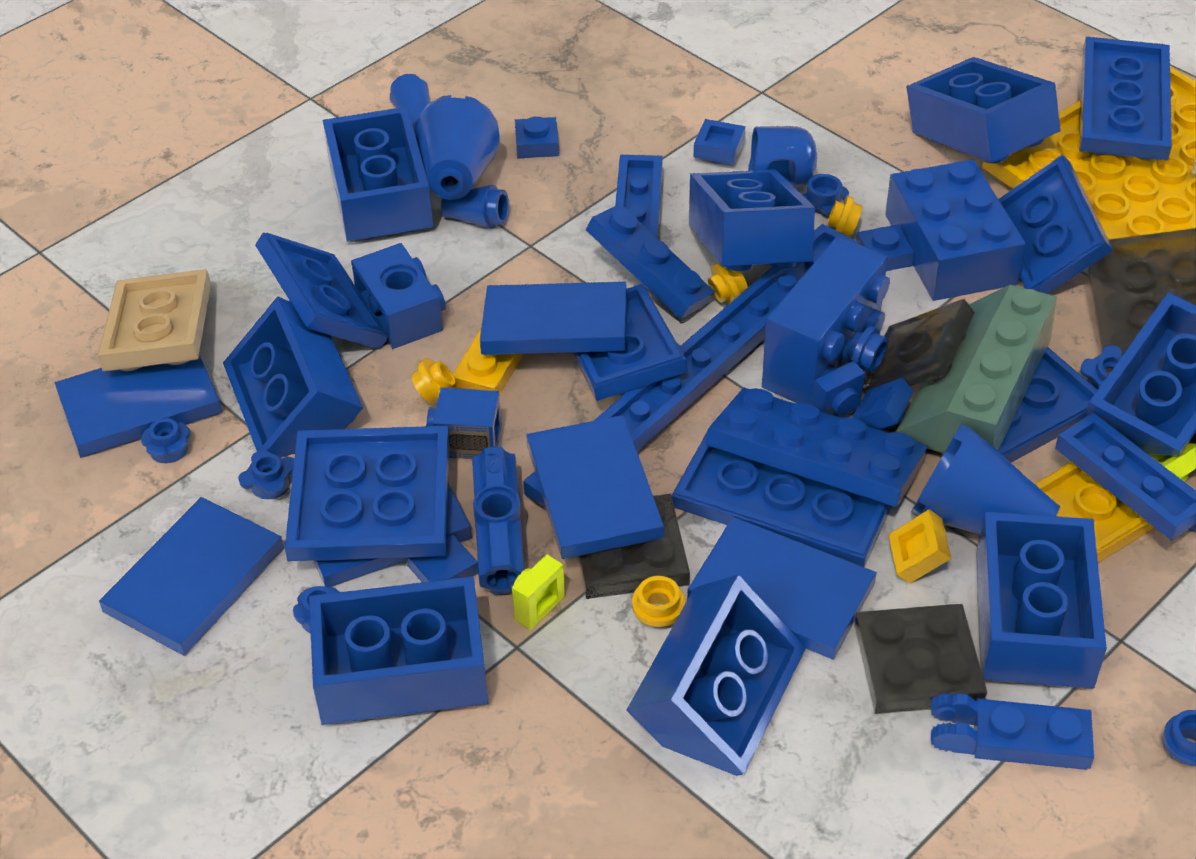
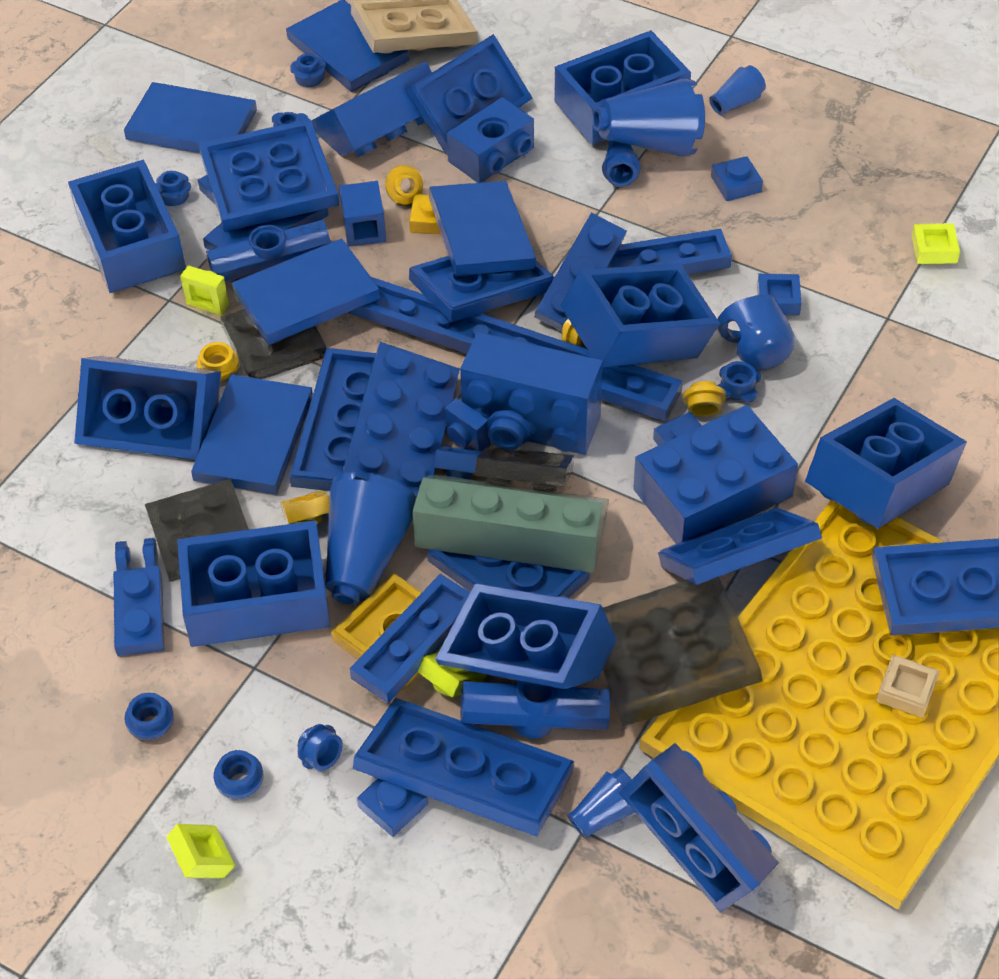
camera: 75 degrees right, 5 degrees up
none -> neon yellow plate [911,223,960,264]

